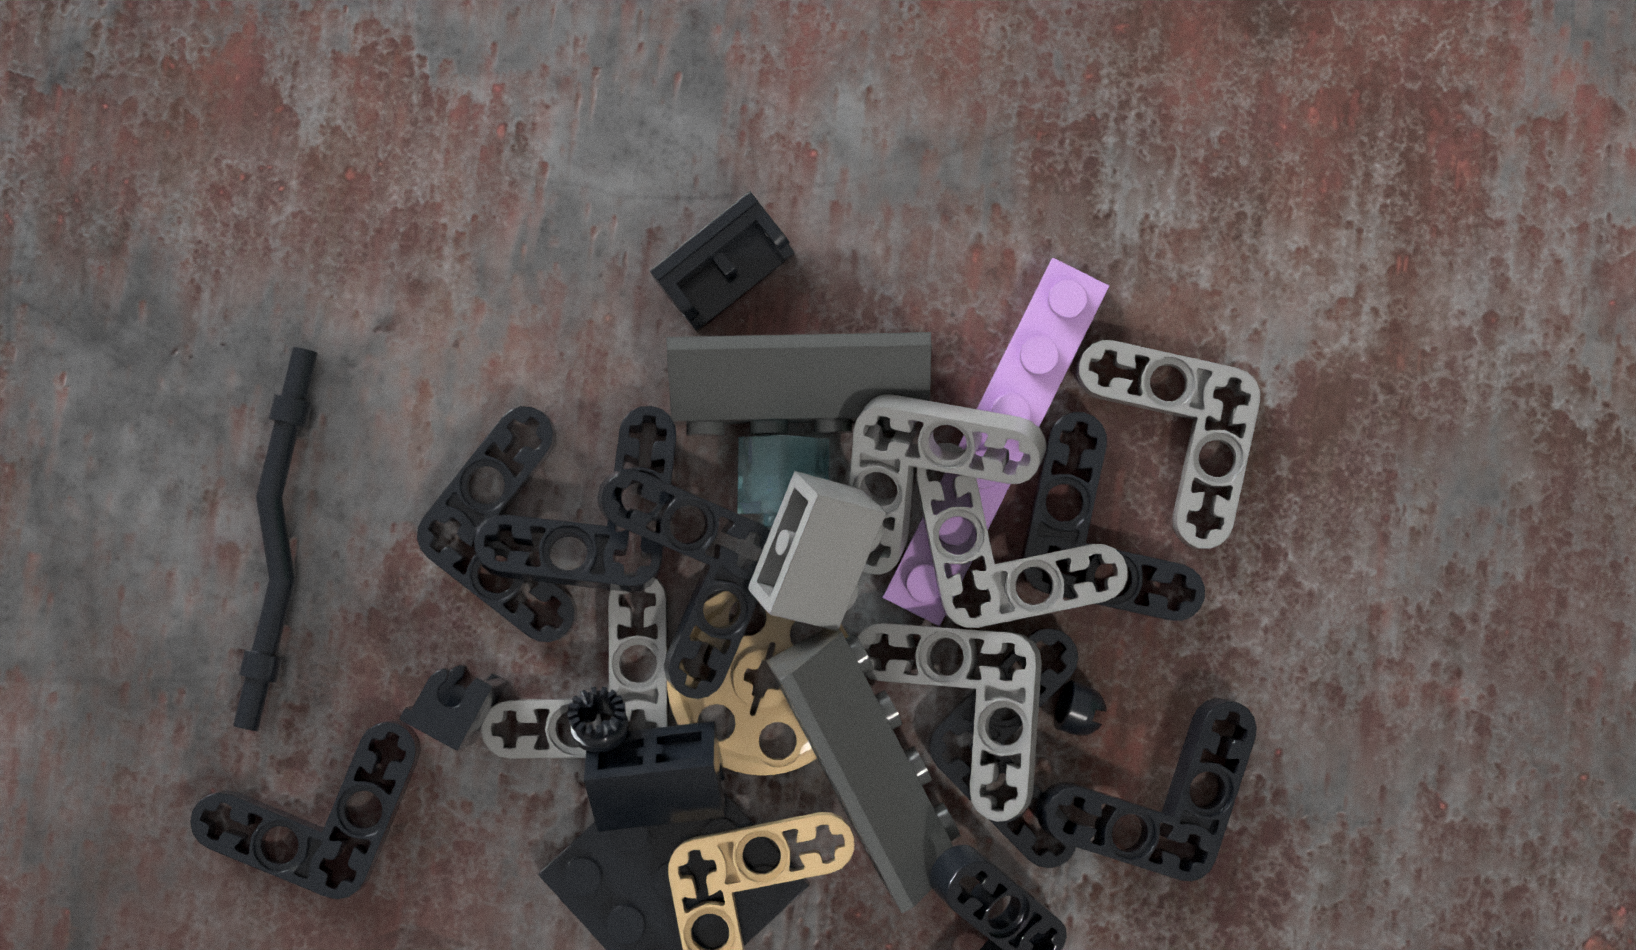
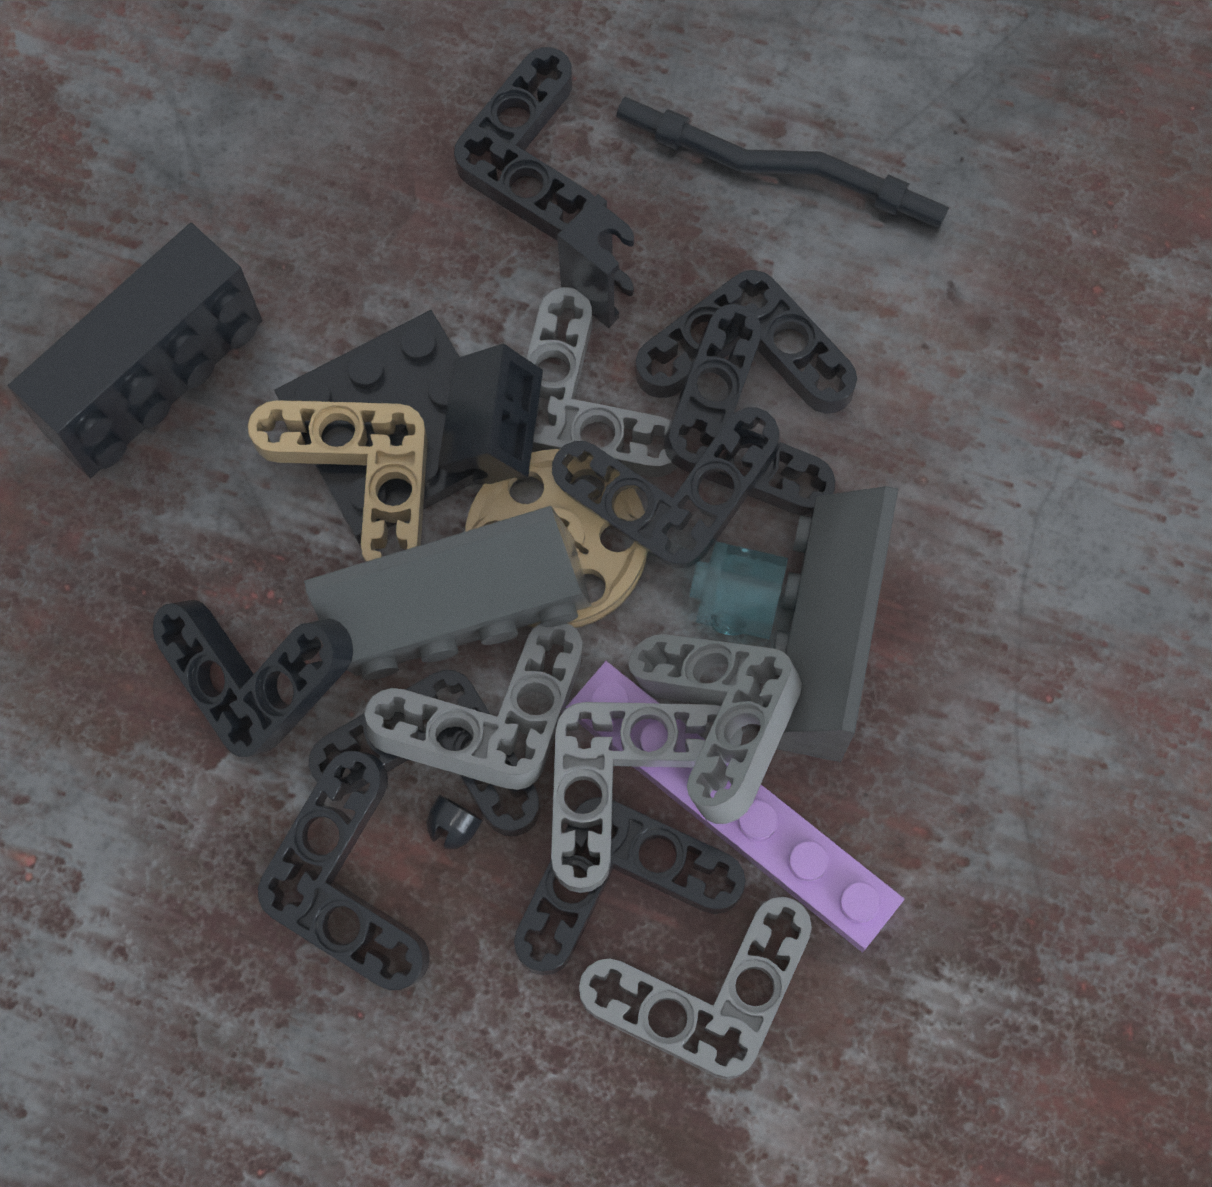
camera: 105 degrees right, 15 degrees down
black bush [567,686,628,753] -> none
black hinge [650,191,795,332] -> none
light grey brick [748,471,886,631] -> none

